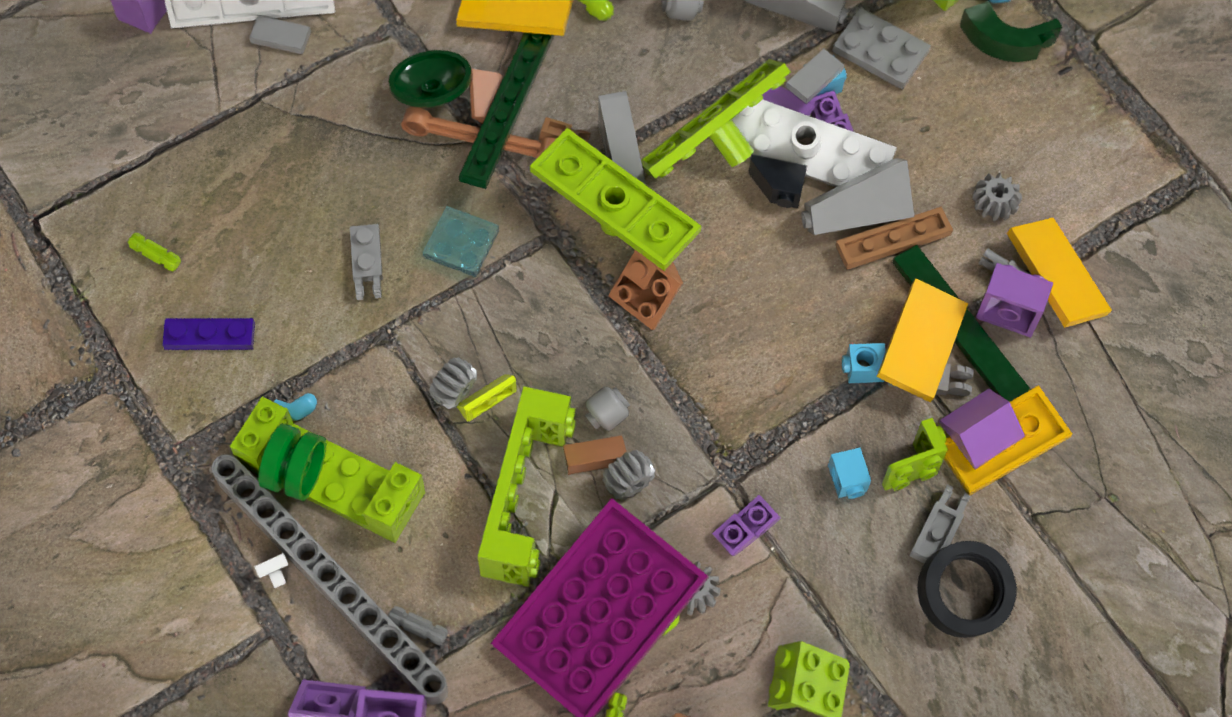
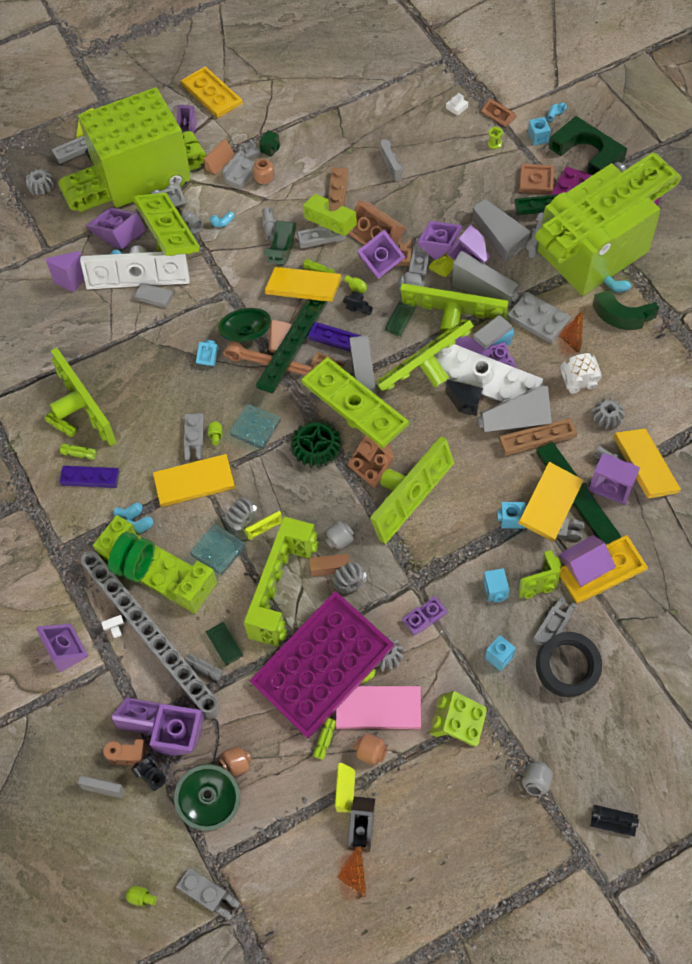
camera: 10 degrees right, 5 degrees down
none -> medium lavender slope [36,624,88,672]
none -> lime plate [49,347,117,446]
none -> lime axle [60,443,97,460]
none -> medium azure arm [114,503,143,520]
none -> yellow tile [153,454,236,507]
none -> clear light blue plate [190,524,246,576]
none -> medium azure bracket [196,340,220,367]
none -> clear green tile [205,622,243,666]
none -> lime cylinder [208,421,223,445]
none -> dark green gear [291,420,341,468]
none -> dark purple plate [308,322,361,352]
none -> bright pink tile [336,686,421,729]
none -> black plate [343,291,373,315]
none -> lime plate [370,436,455,544]
none -> clear green tile [385,301,415,337]
none -> lime plate [400,283,508,333]
none -> medium azure brick [485,635,516,671]
none -> clear orange slope [559,312,584,352]
none -> white brick [560,353,602,394]

